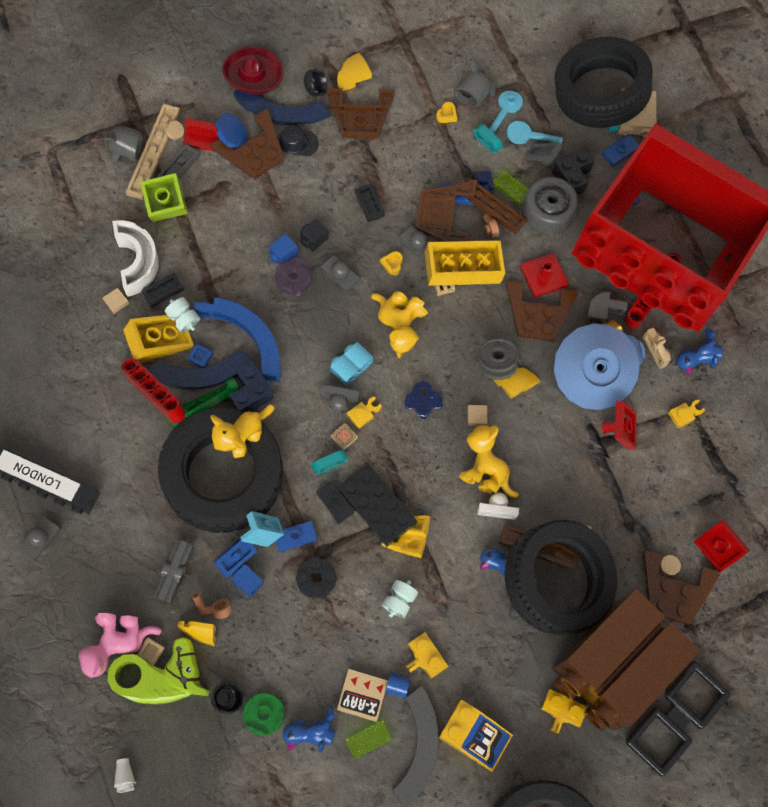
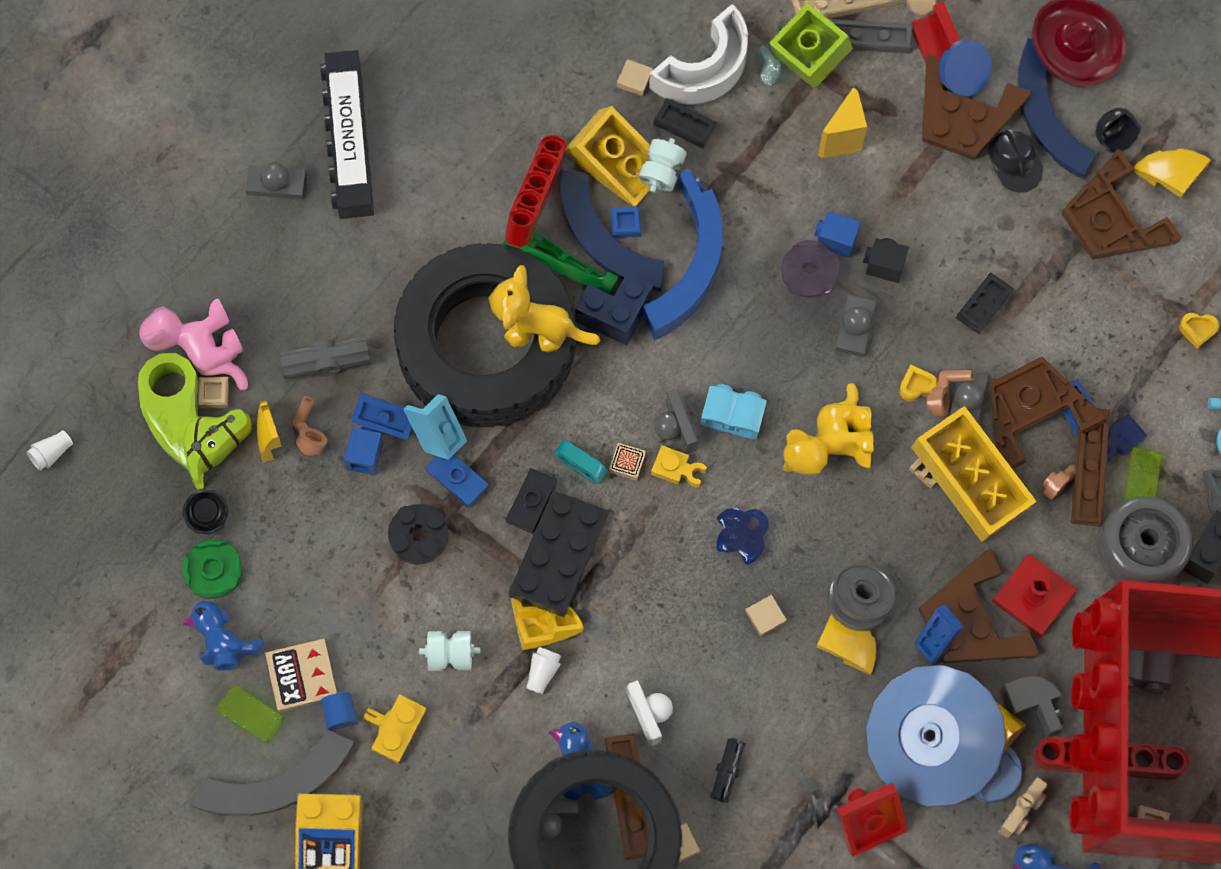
camera: 65 degrees right, 0 degrees up
yellow animal [458,425,519,499] -> none
teal beam [473,124,503,153] -> none
none -> white cone [526,647,561,695]
none -> black pin [710,738,746,803]
none -> clear light blue arm [755,45,781,85]
none -> yellow slope [818,88,867,158]
none -> blue plate [914,604,964,665]
none -> nougat plate [926,370,975,417]

